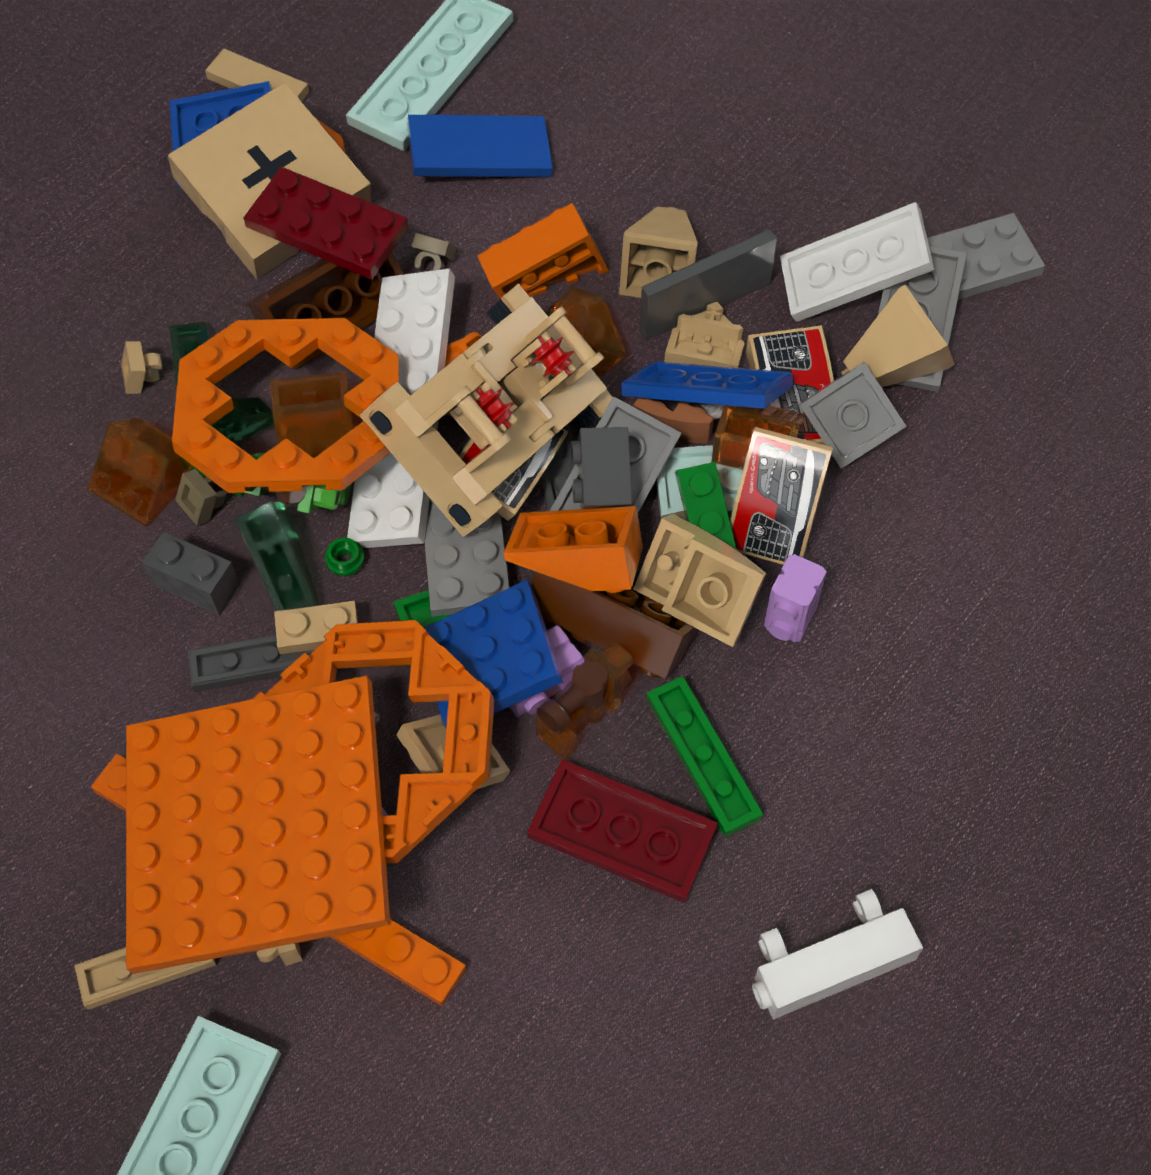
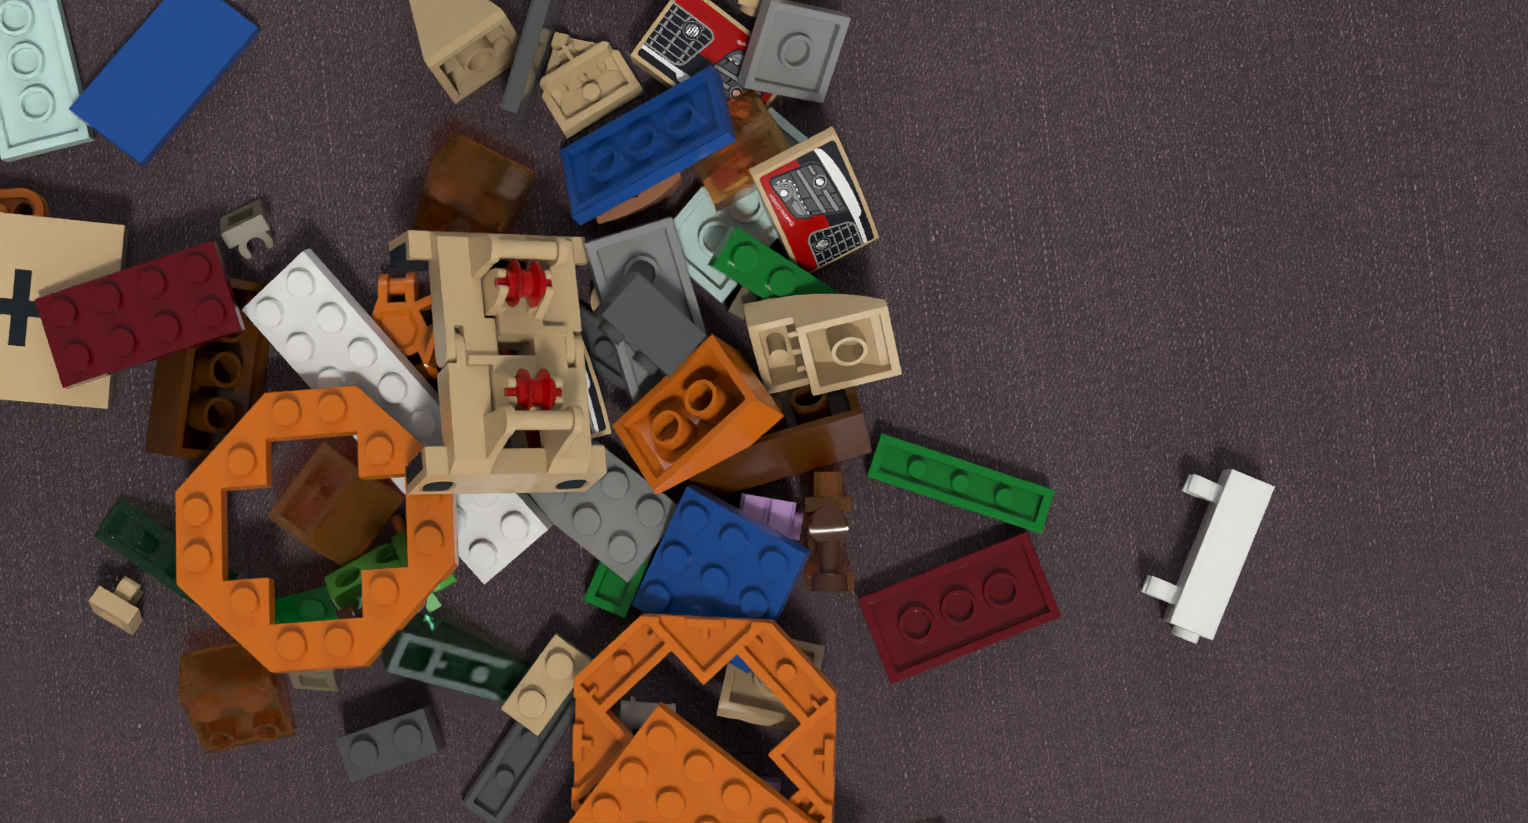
camera: 45 degrees left, 25 degrees up
clear green slope [211,397,277,442] -> none
green plate [325,538,365,576] -> none
orange wedge [477,203,609,299] -> none
lavender brick [764,554,827,642] -> none

